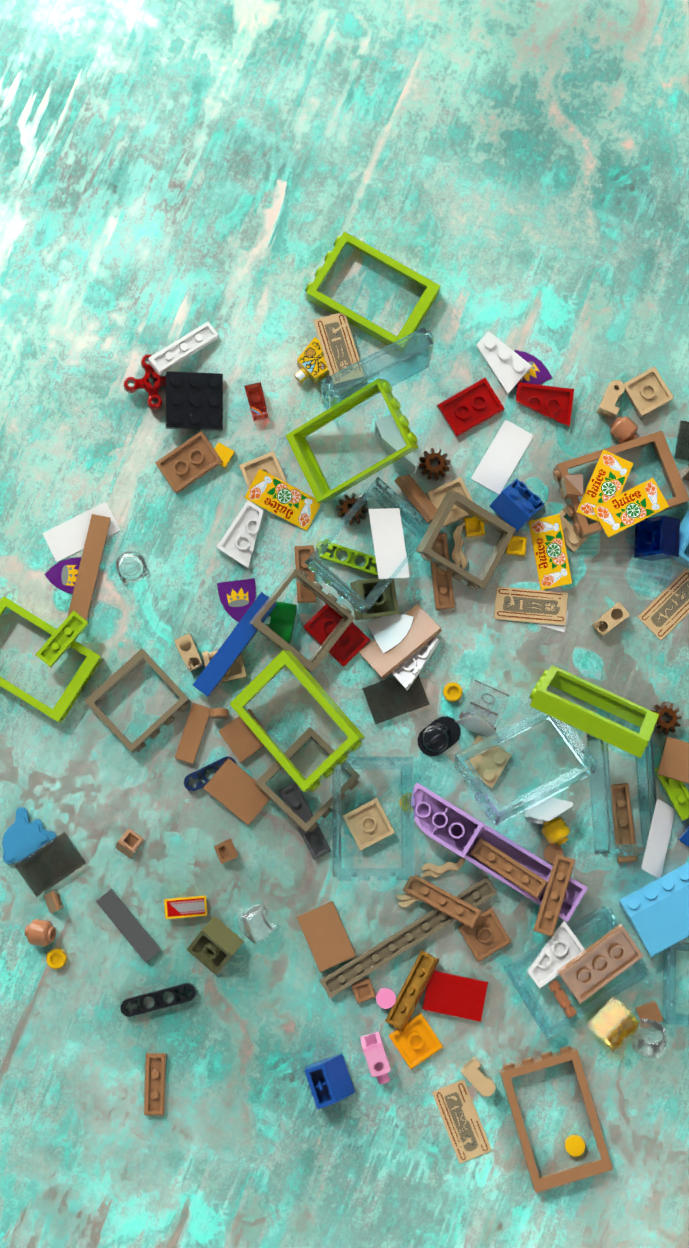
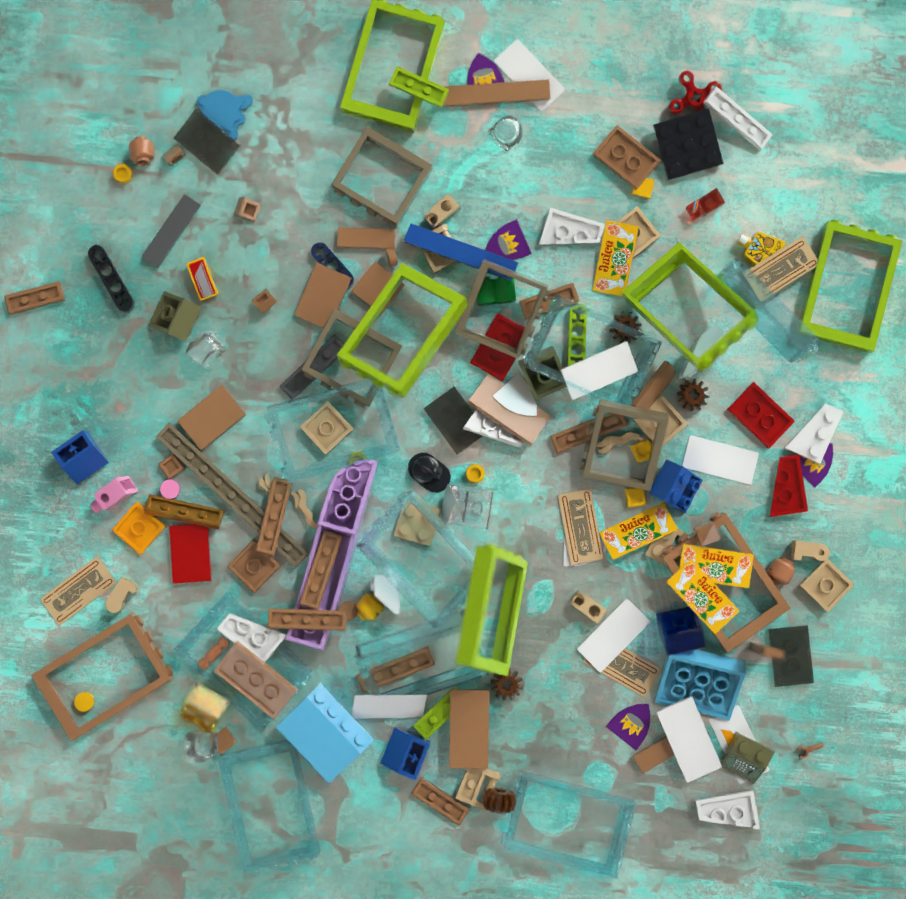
camera: 75 degrees right, 5 degrees up
none -> white sticker [577,599,650,673]

